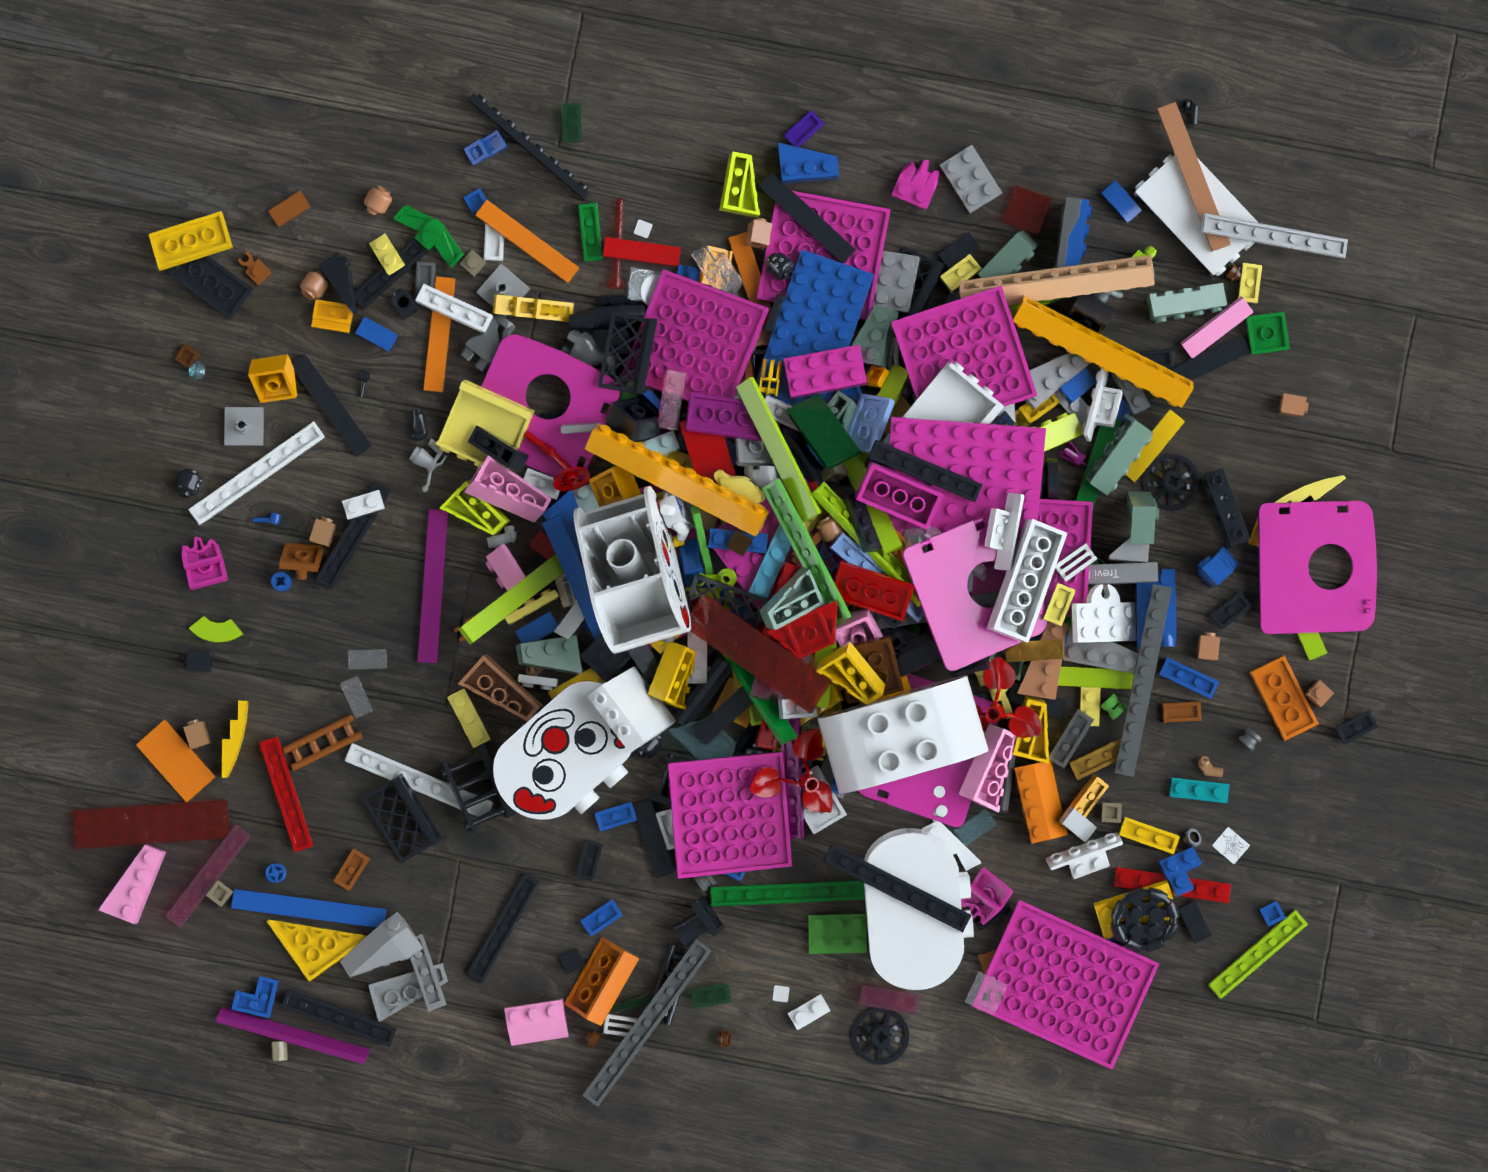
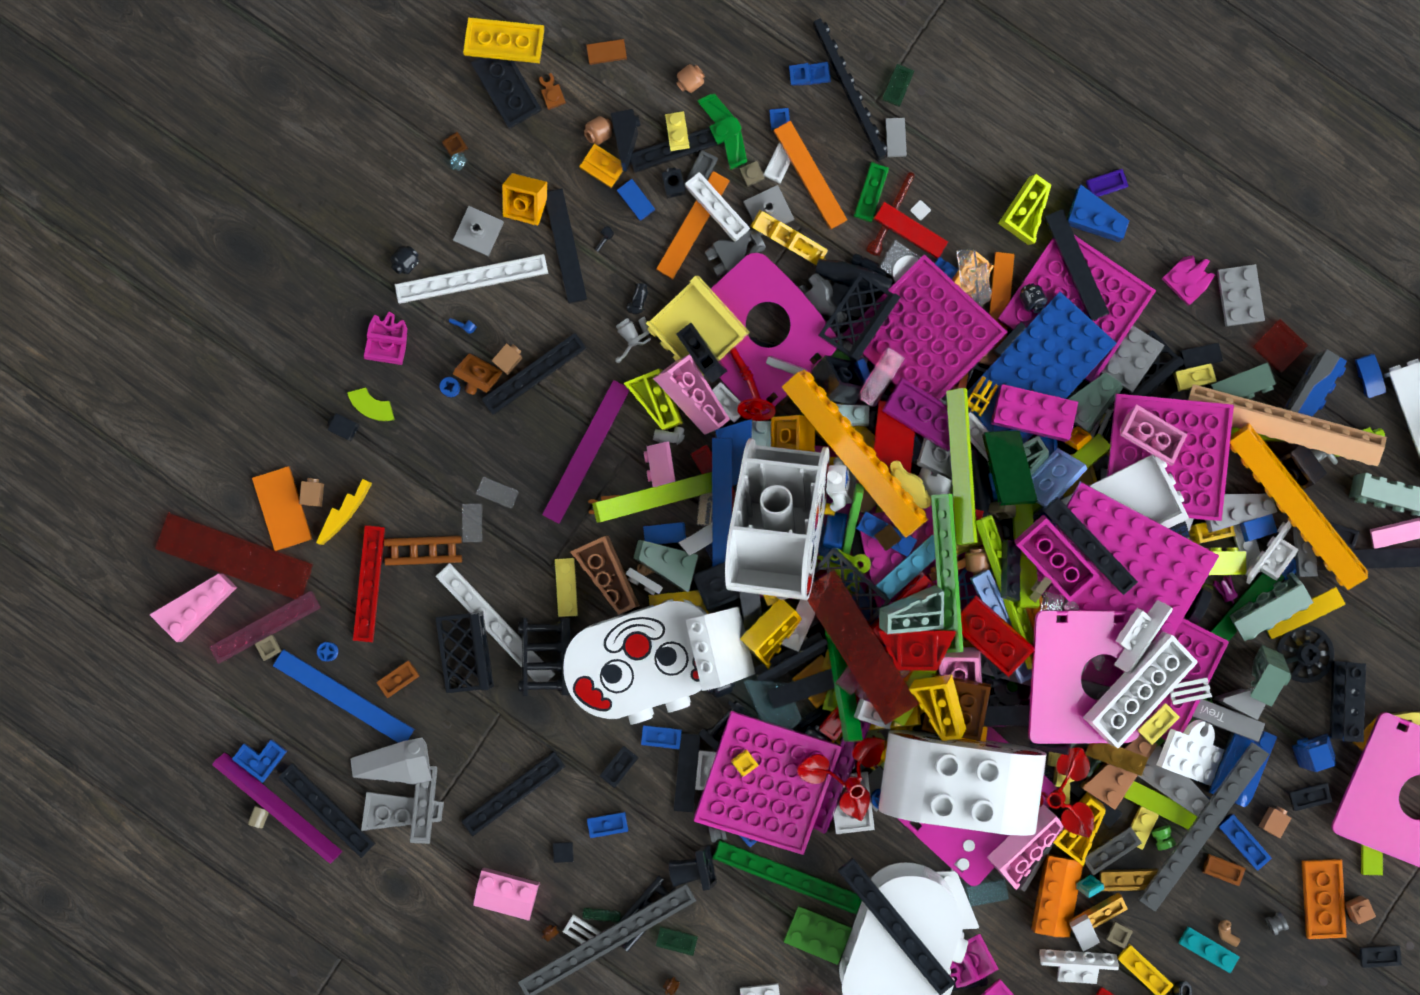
camera: 20 degrees right, 0 degrees up
yellow tile [266,919,367,982] -> none
white plate [342,490,385,520] -> none
light yellow plate [505,589,560,625] -> none
orange slope [564,937,639,1026] -> none
brick [745,218,772,250] -> none
white sticker [773,985,789,1002] -> none
none -> yellow tile [731,749,759,777]
none -> light grey tile [885,118,907,157]
none -> dark tan plate [1029,576,1052,603]
none -> teal tile [1076,875,1104,898]
none -> bright pink slope [1120,404,1187,466]

